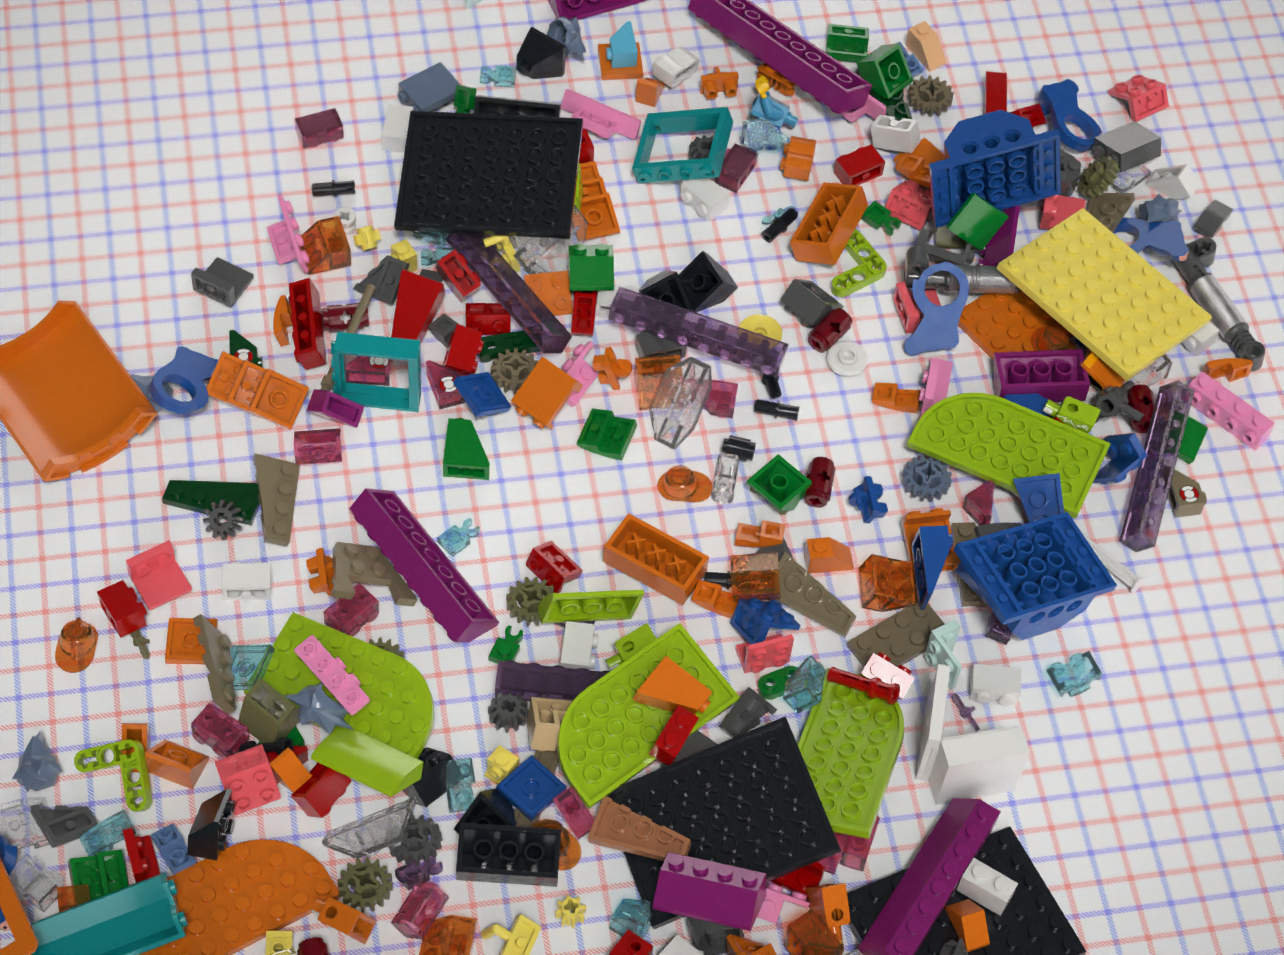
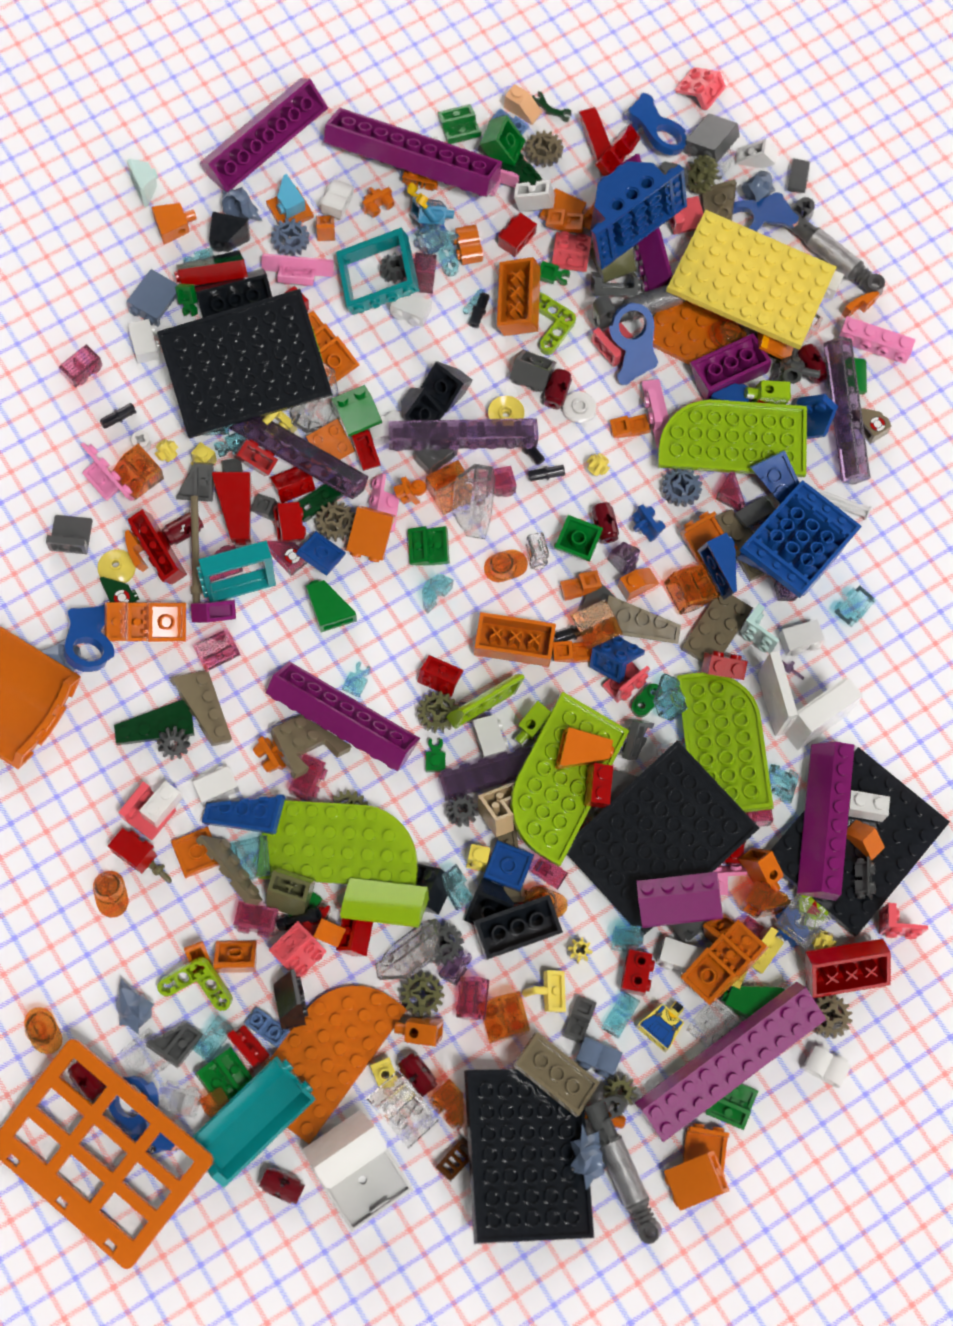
camera: 25 degrees left, 15 degrees up
sand blue hair [284,682,354,734] -> none
bright pink bracket [294,635,370,716] -> none
nougat wing [588,796,691,861] -> none
black brick [721,435,756,462] -> none
red pin [827,667,900,705] -> none
green slope [946,192,1009,250] -> none
none -> light yellow dish [97,549,136,583]
none -> white brick [139,781,183,828]
none -> orange torso [152,203,197,244]
none -> red slope [174,250,248,285]
none -> blue wing [202,794,285,835]
none -> sand blue gear [271,218,310,256]
none -> clear light blue cylinder [422,574,454,614]
none -> clear light blue beam [438,243,459,277]
none -> dark green piece [532,91,572,122]
none -> light yellow gear [586,453,610,476]
none -> clear purple slope [607,542,640,575]
none -> clear light blue cylinder [769,764,799,804]

